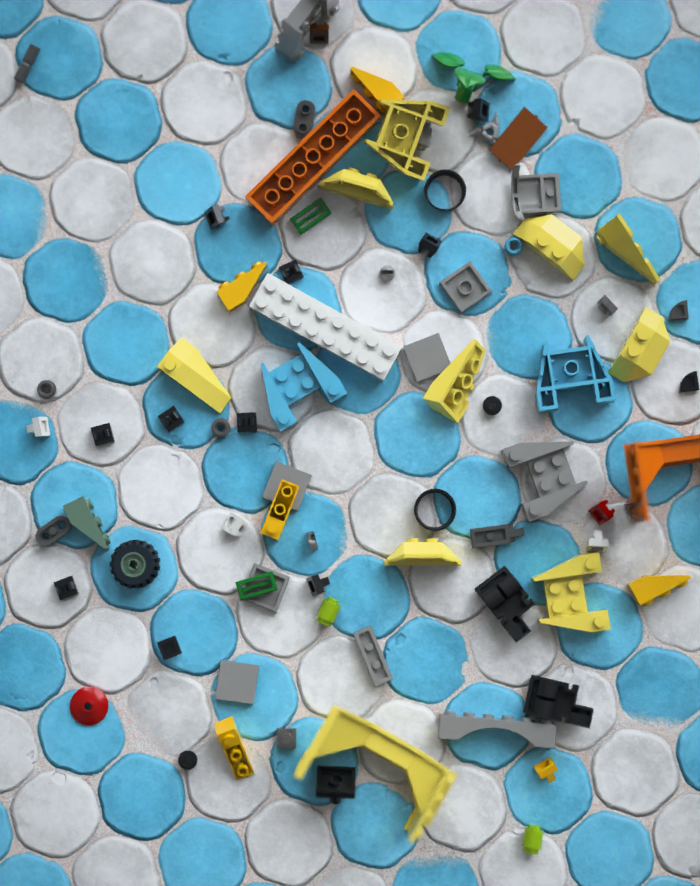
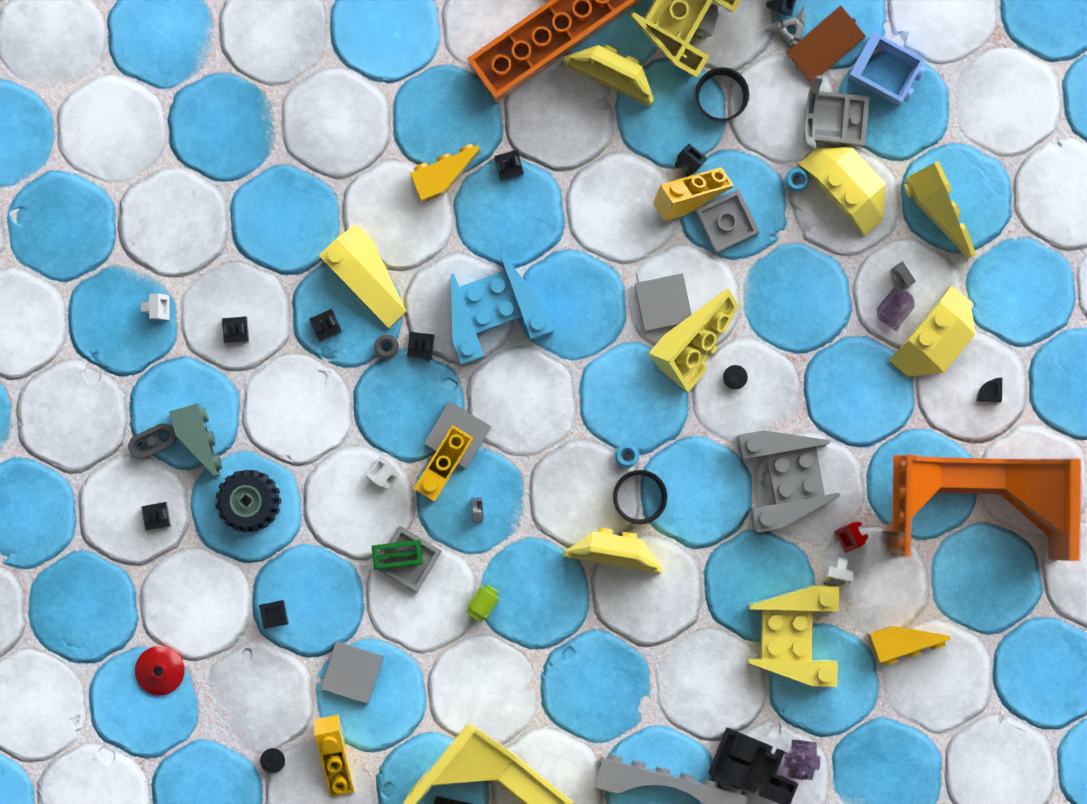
camera: 10 degrees right, 0 degrees up
flat silver plate [37,380,57,399] -> none
black tile [204,204,229,230] -> none
white brick [249,273,402,382] -> none
flat silver plate [277,728,296,748] -> none
green tile [290,197,332,235] -> none
black tile [306,574,330,596] -> none
light grey plate [353,625,393,687] -> none
light grey hinge [380,266,395,281] -> none
dark grey hinge [470,524,524,548] -> none
black plate [475,566,535,642] -> none
medium azure wedge [535,335,616,414] -> none
dark grey tile [669,300,689,321] -> none
none -> medium azure plate [615,443,639,468]
none -> yellow slope [653,167,734,221]
none -> clear purple brick [784,739,820,780]
none -> light blue window [847,31,925,106]
none -> clear purple brick [876,287,915,331]

